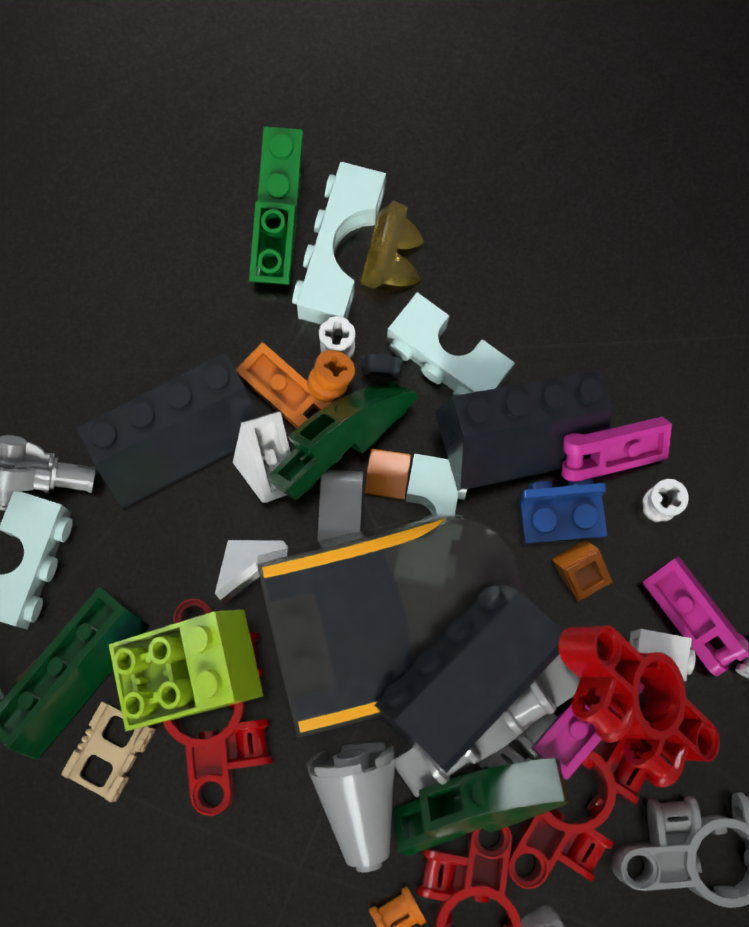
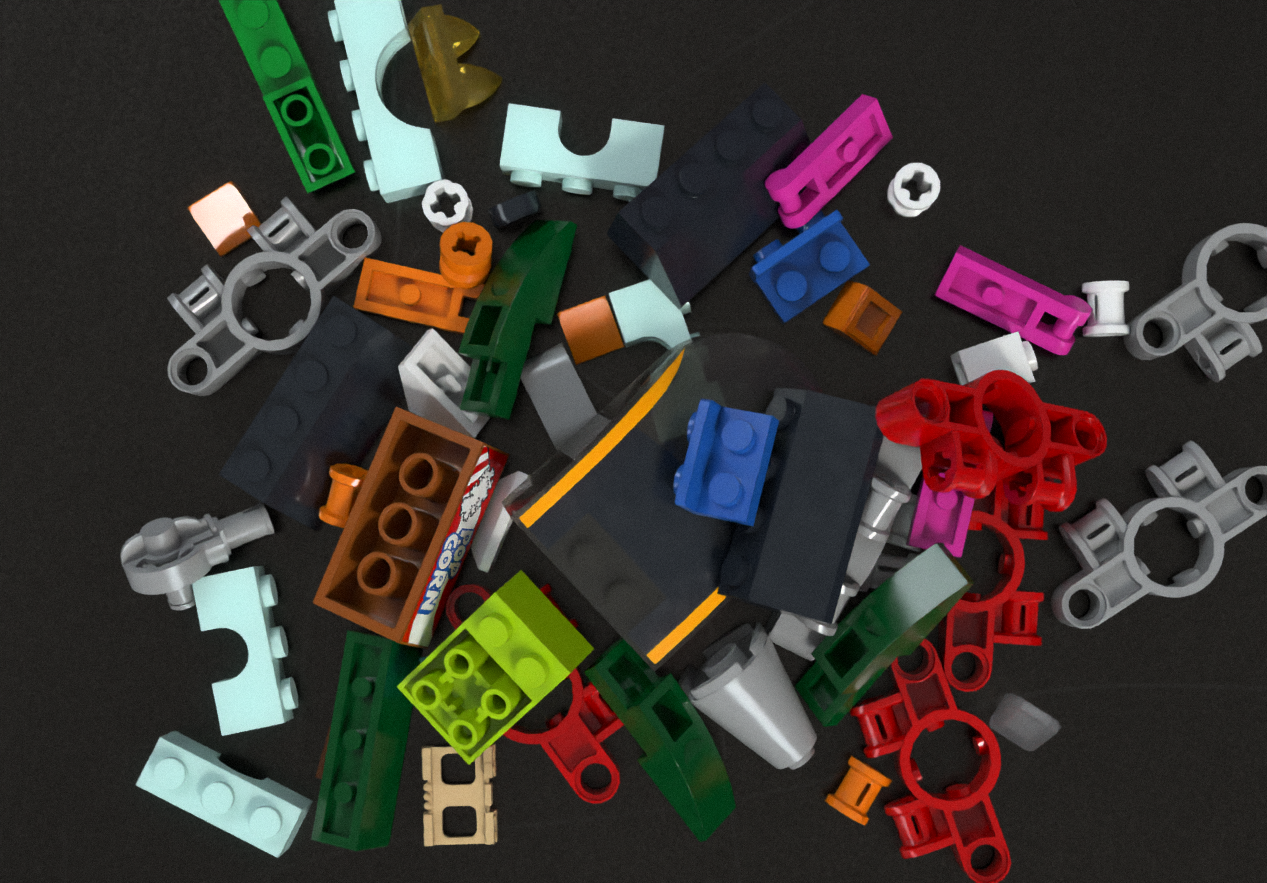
camera: 20 degrees left, 10 degrees up
none -> light grey piece [167,196,382,396]
none -> slope [188,181,262,257]
none -> dark orange brick [312,407,510,649]
none -> orange bush [318,463,369,528]
none -> dark green slope [584,636,736,842]
none -> blue bracket [673,398,779,526]

